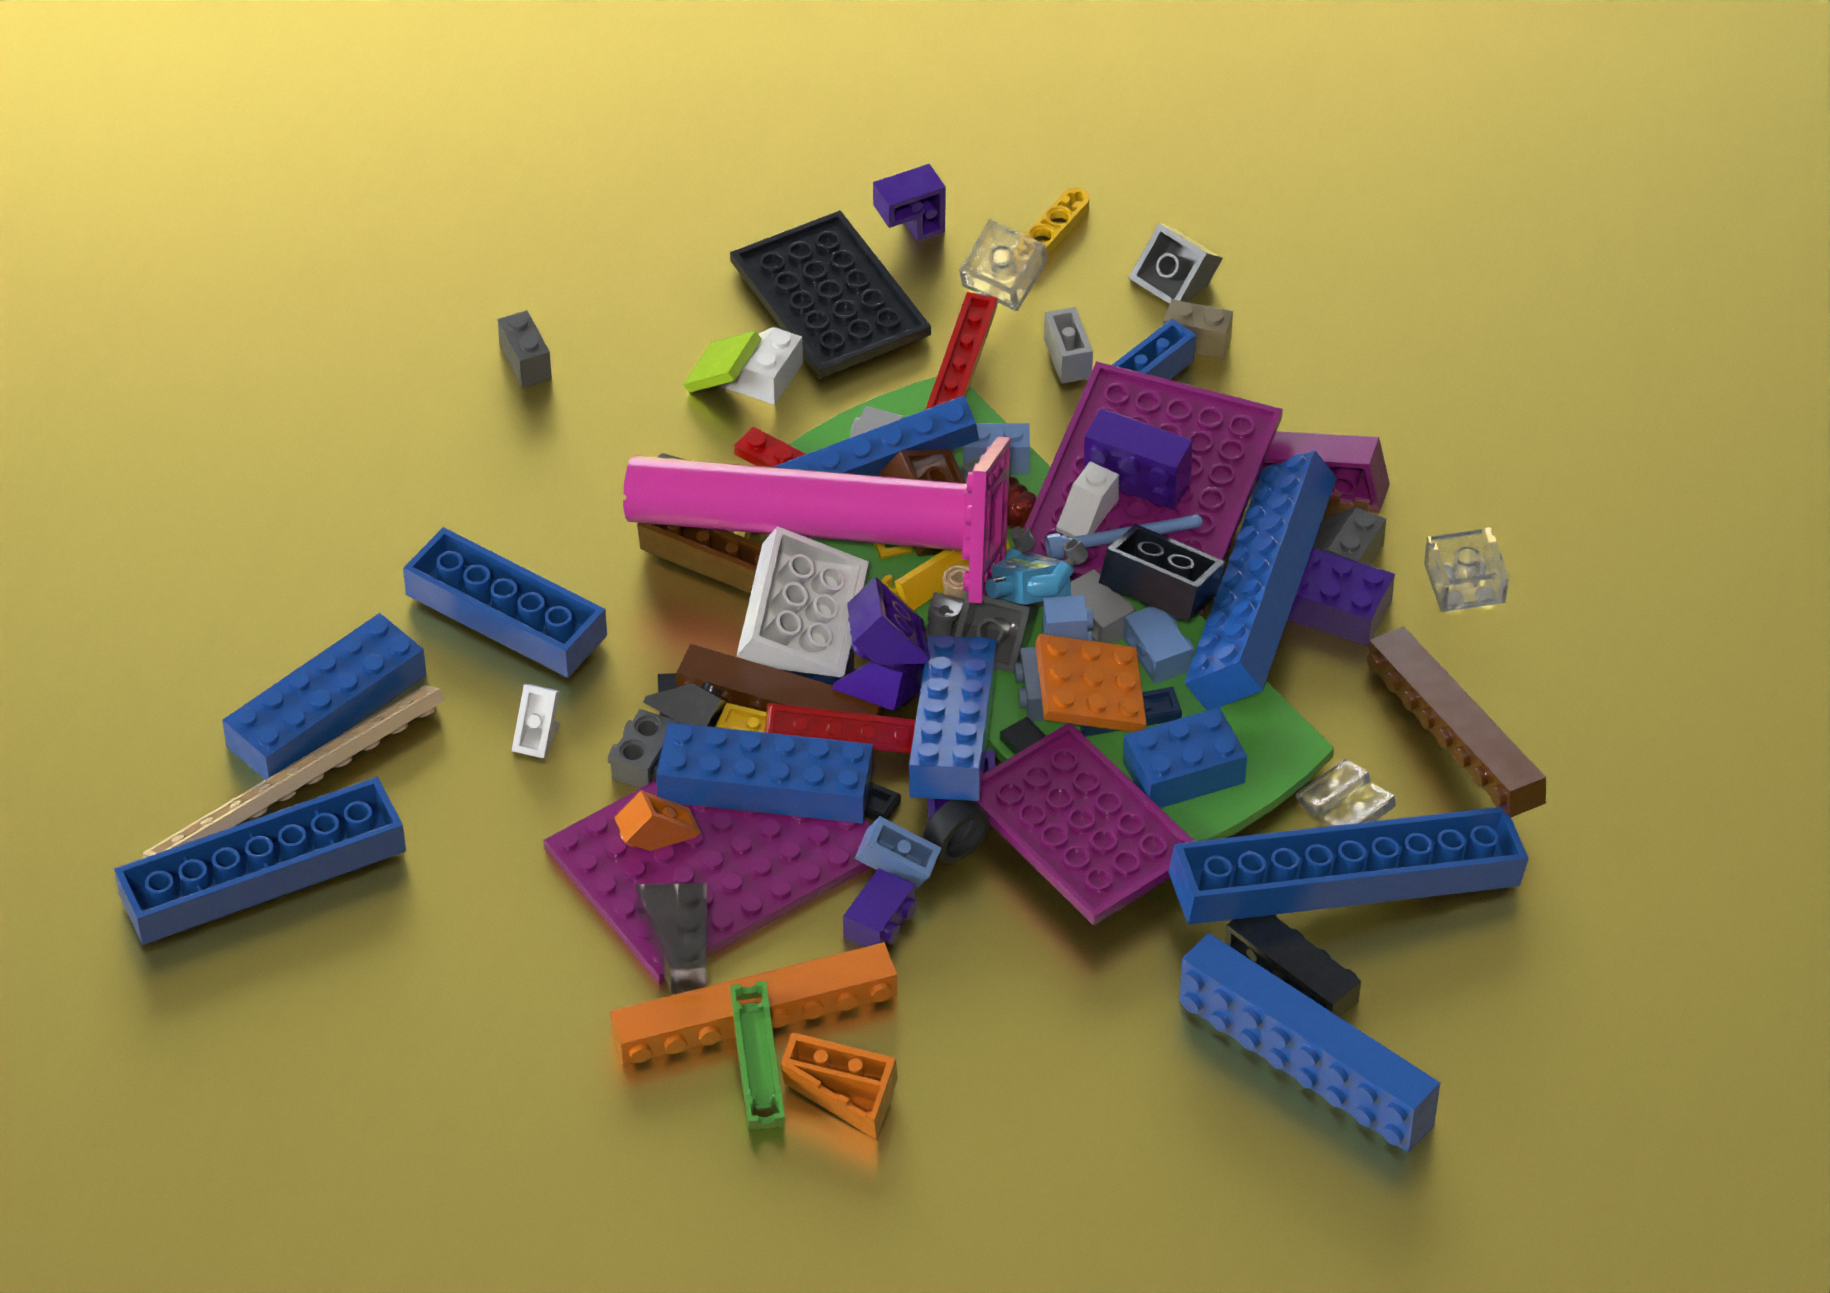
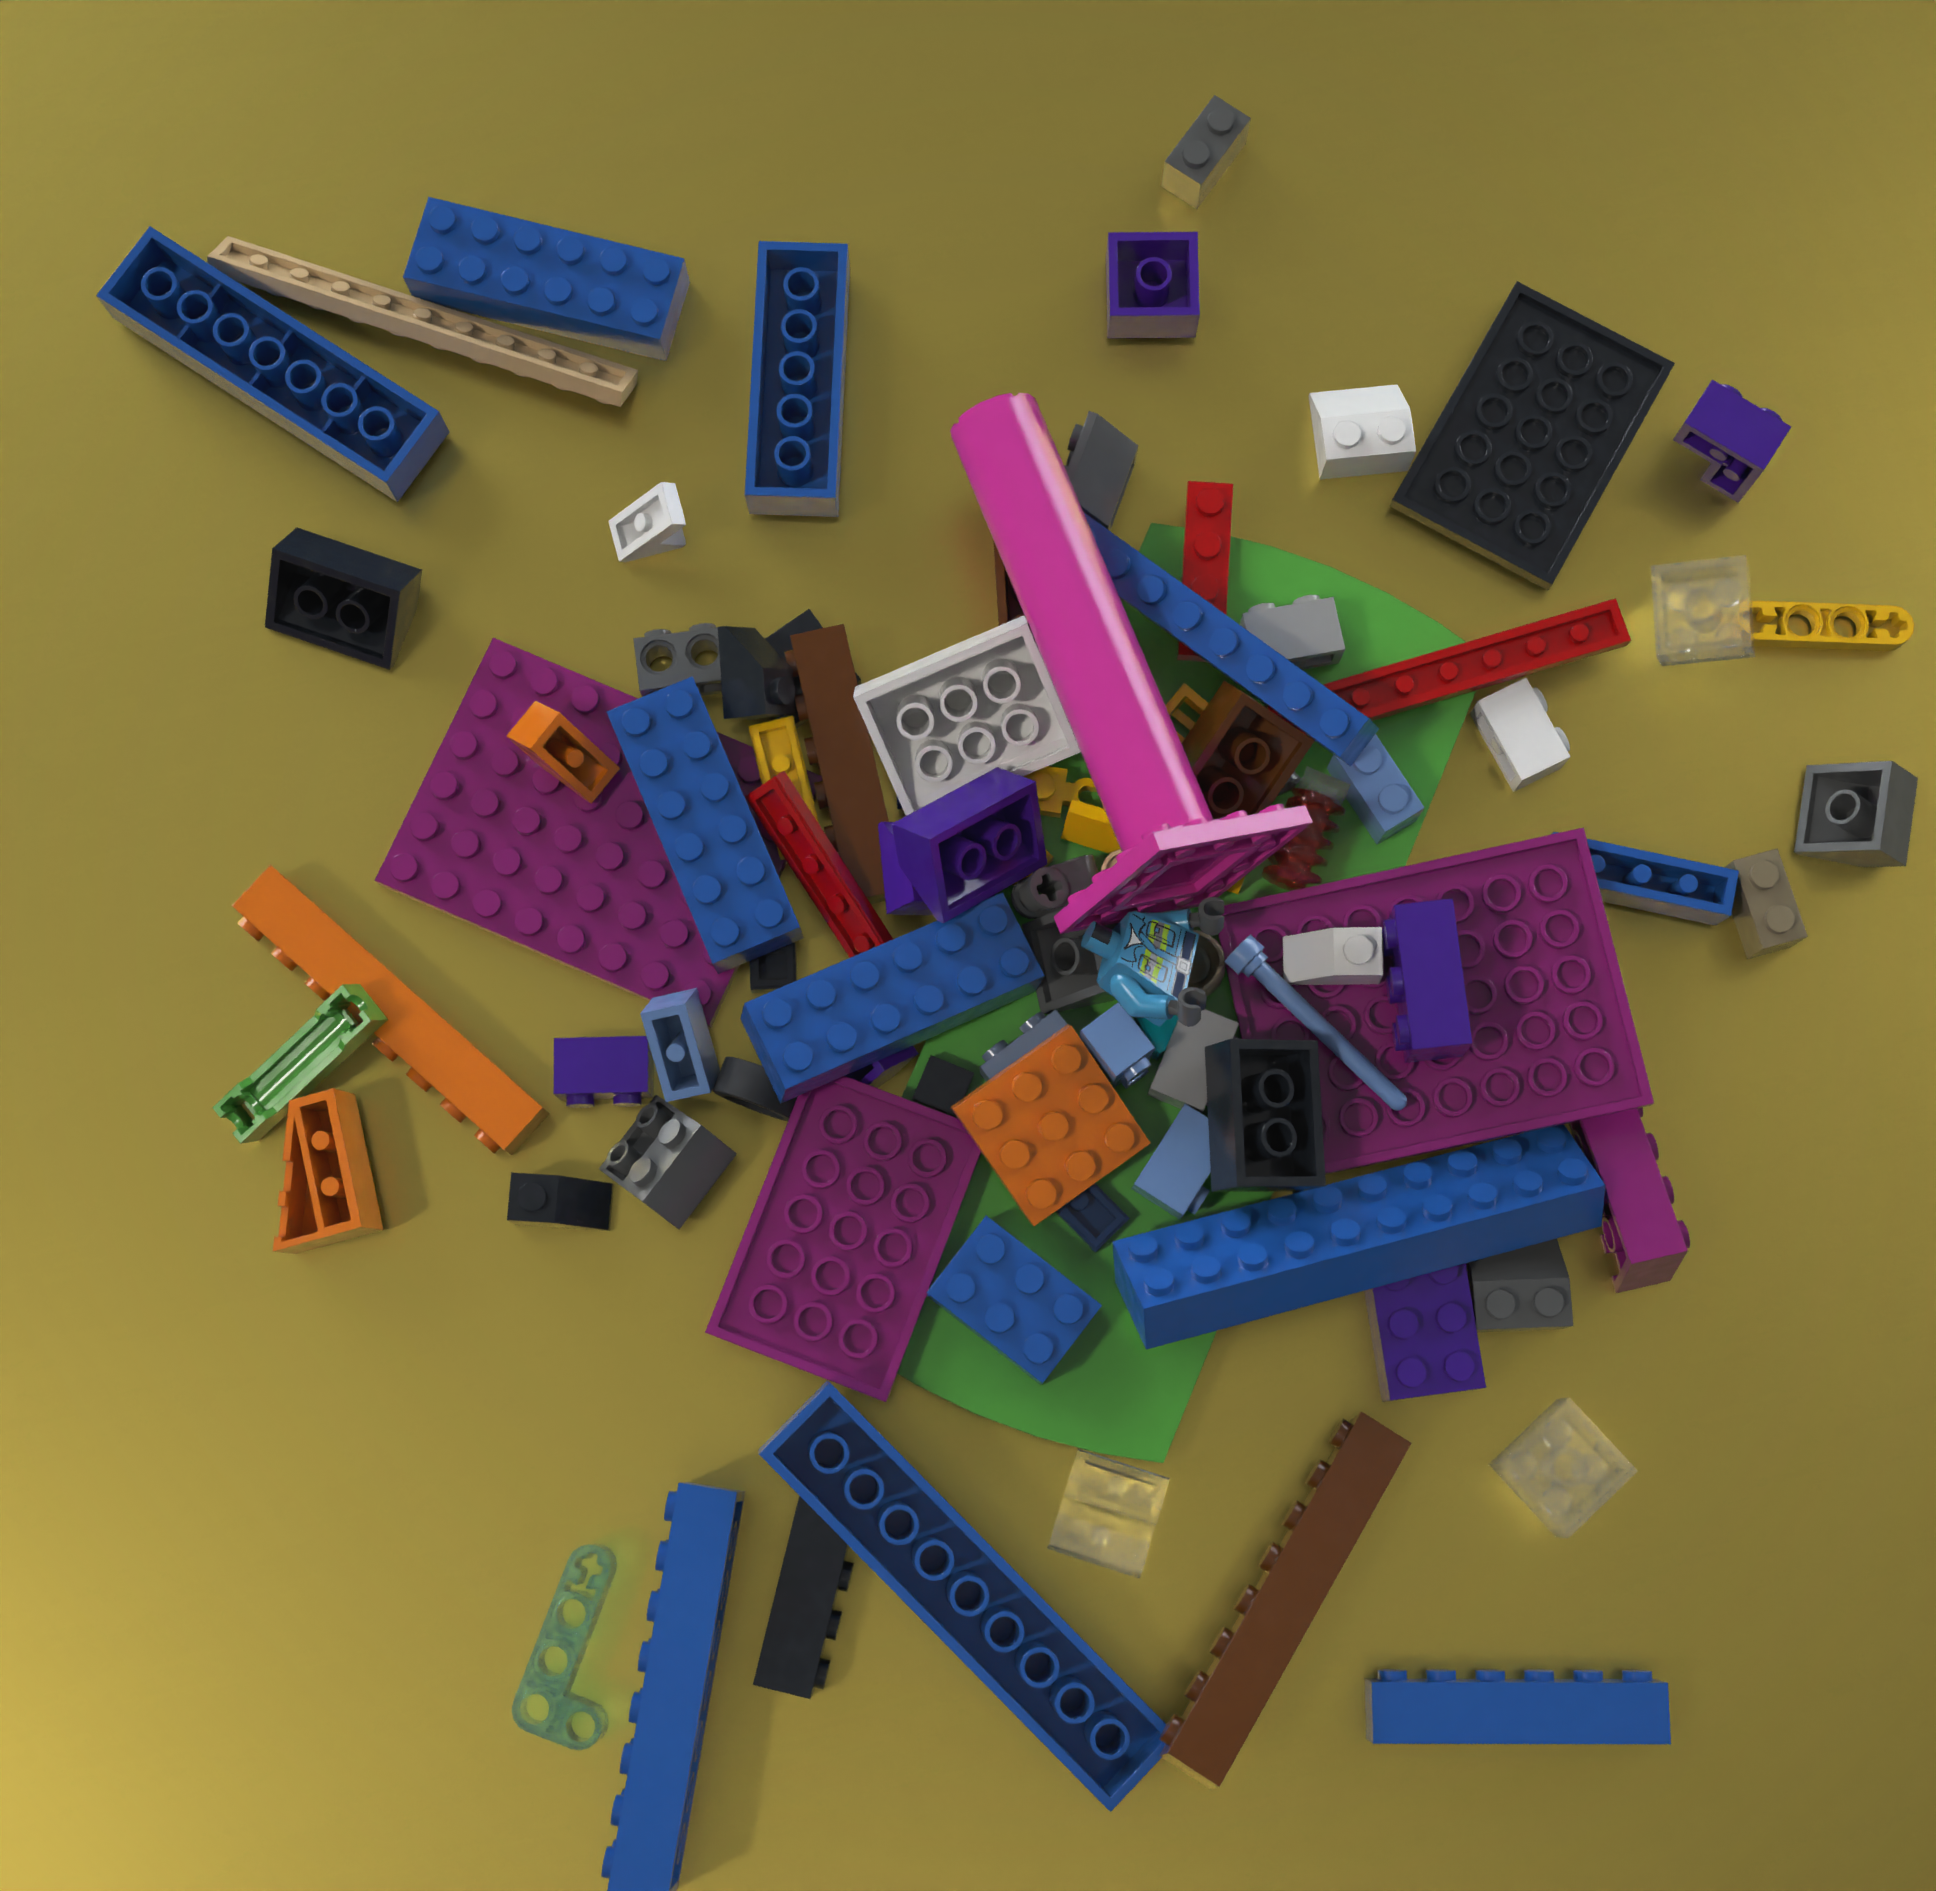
camera: 60 degrees right, 30 degrees up
clear smoke wedge [636,883,708,994] -> none
lime tile [683,330,762,392] -> none
light grey brick [1044,307,1093,384] -> none
none -> black slope [265,527,422,670]
none -> black slope [507,1172,614,1231]
none -> clear light blue beam [512,1543,617,1750]
none -> dark grey slope [599,1095,737,1229]
none -> dark purple brick [1106,232,1200,338]
none -> blue brick [1365,1669,1671,1744]
none -> white brick [1470,678,1571,792]

